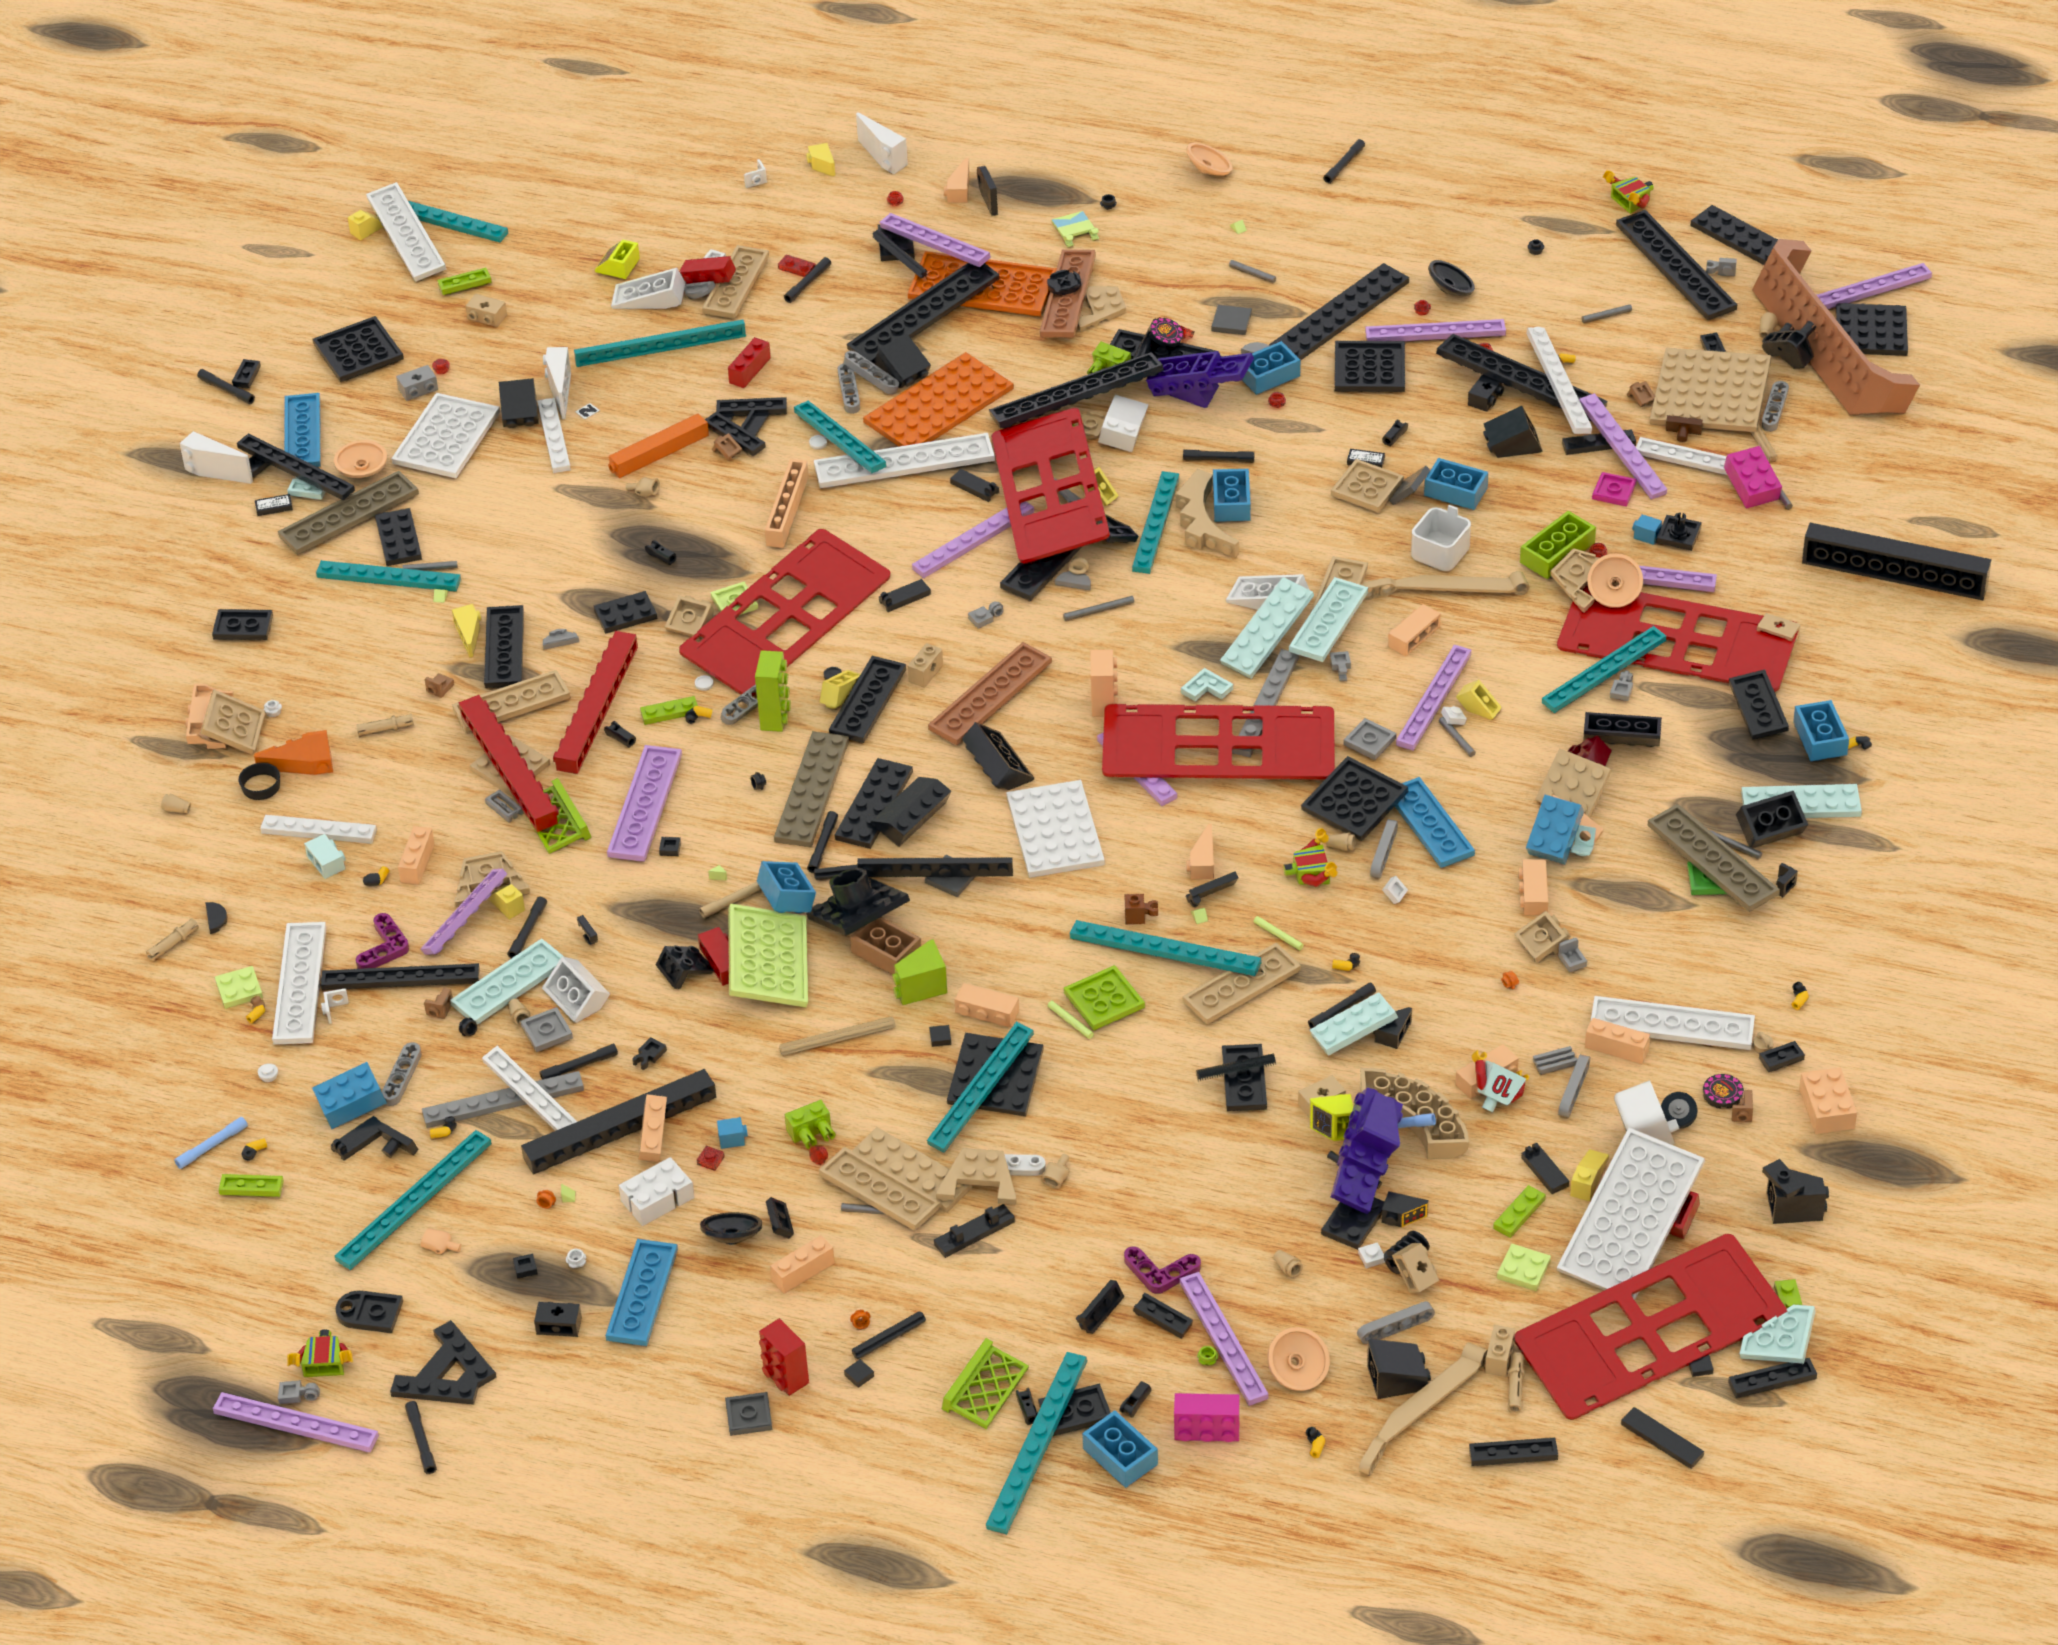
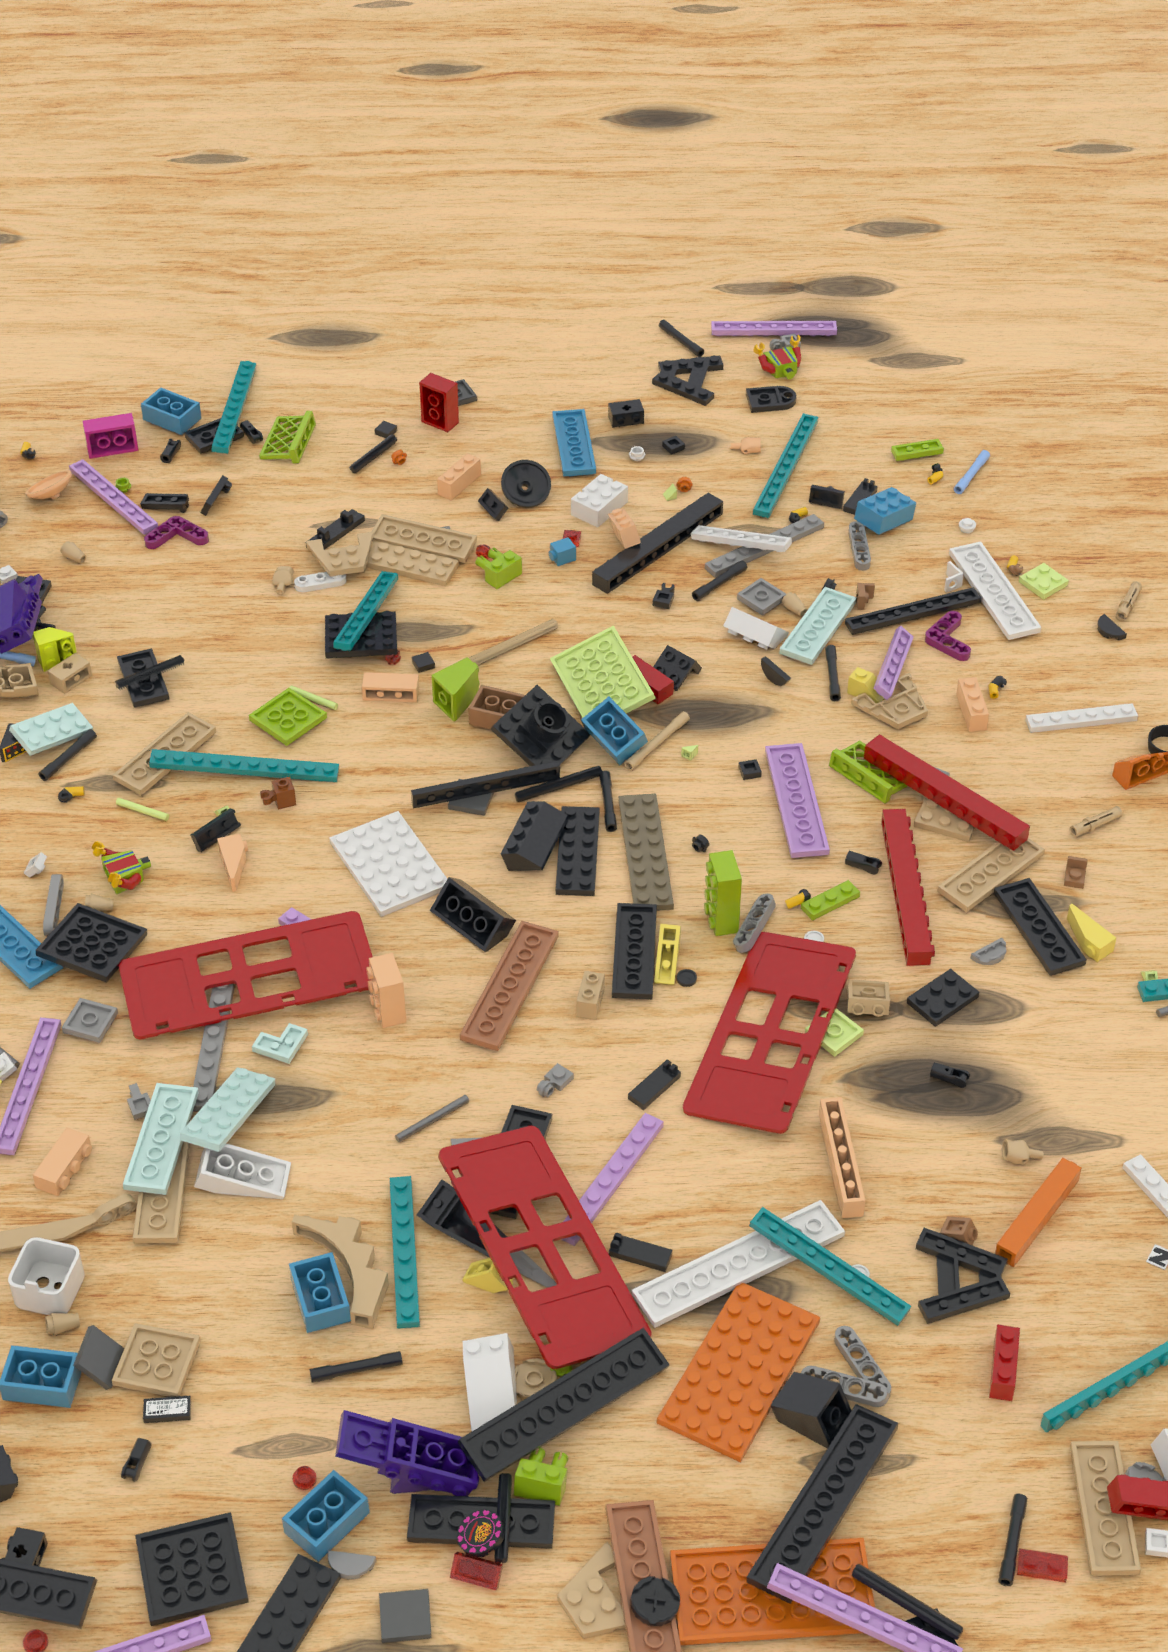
camera: 160 degrees right, 0 degrees up
light aqua brick [304,834,346,879] -> none

